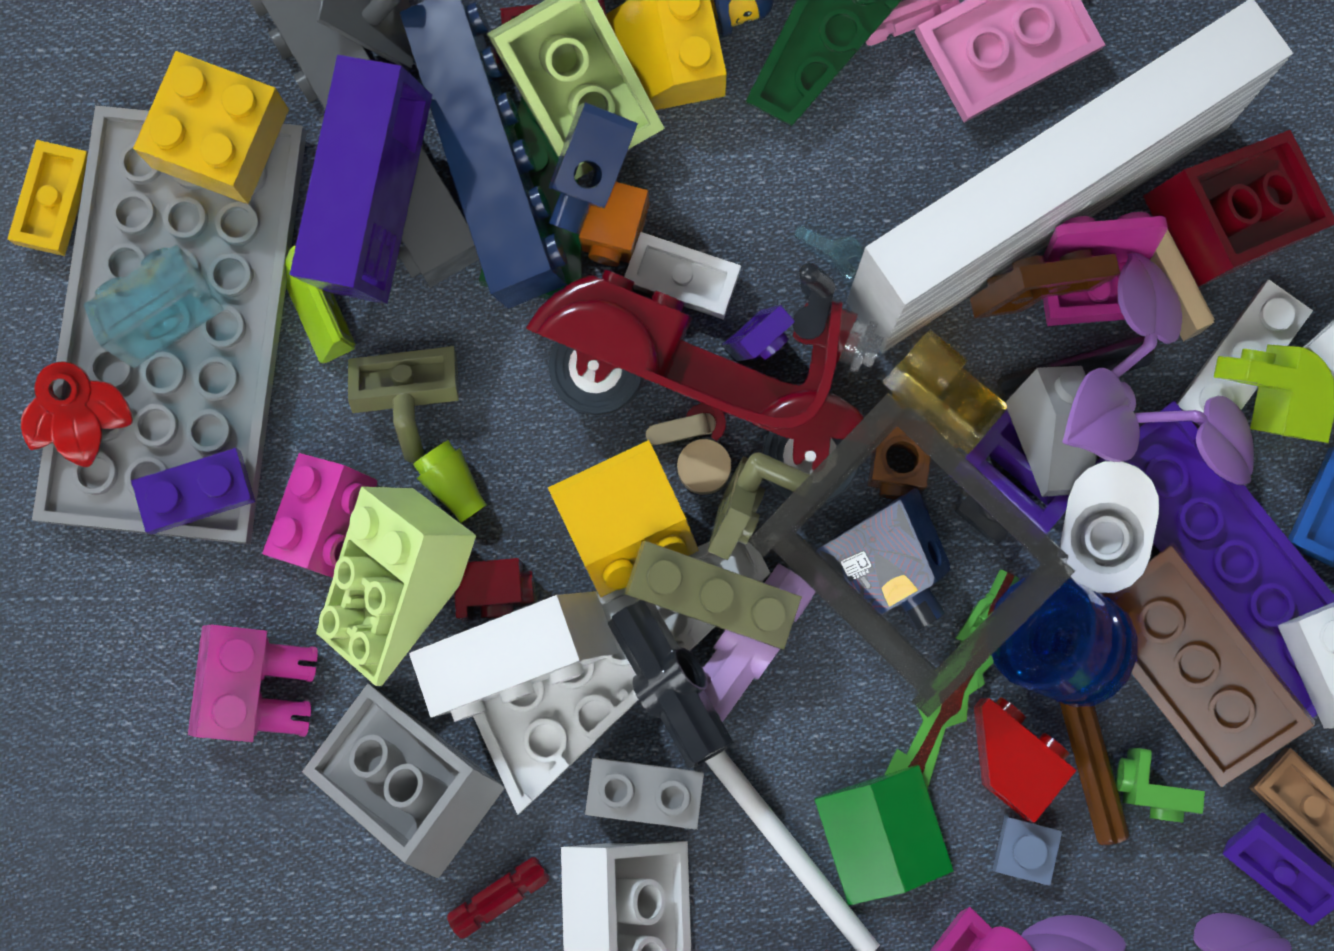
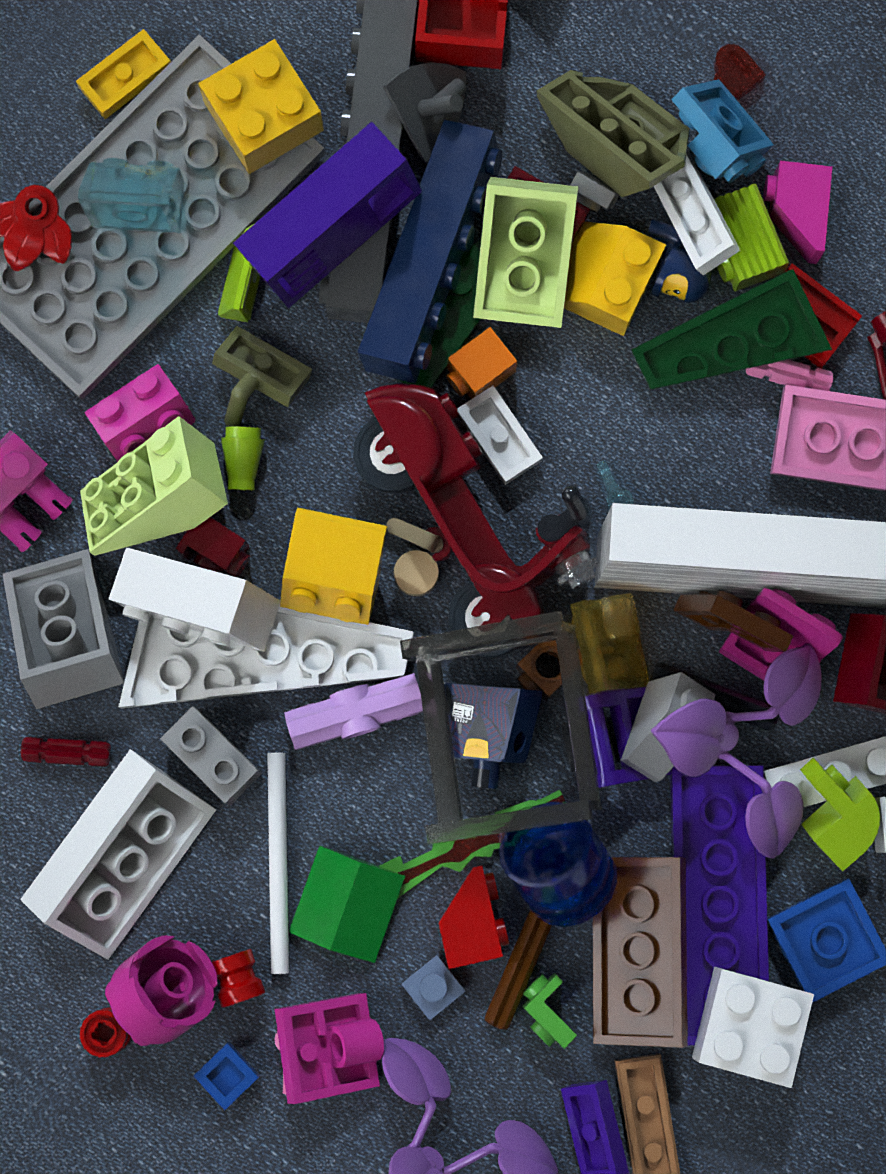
camera: 30 degrees right, 0 degrees up
dark purple plate [131,448,256,535] -> none
dark blue torso [549,102,638,235] -> none
black piece [607,600,734,769] -> none
olive plate [624,541,802,650] -> none
olive plate [708,452,814,560] -> none
dark purple plate [722,305,795,361] -> none
white piece [1061,461,1159,593] -> none
tan tile [1150,230,1215,342] -> none

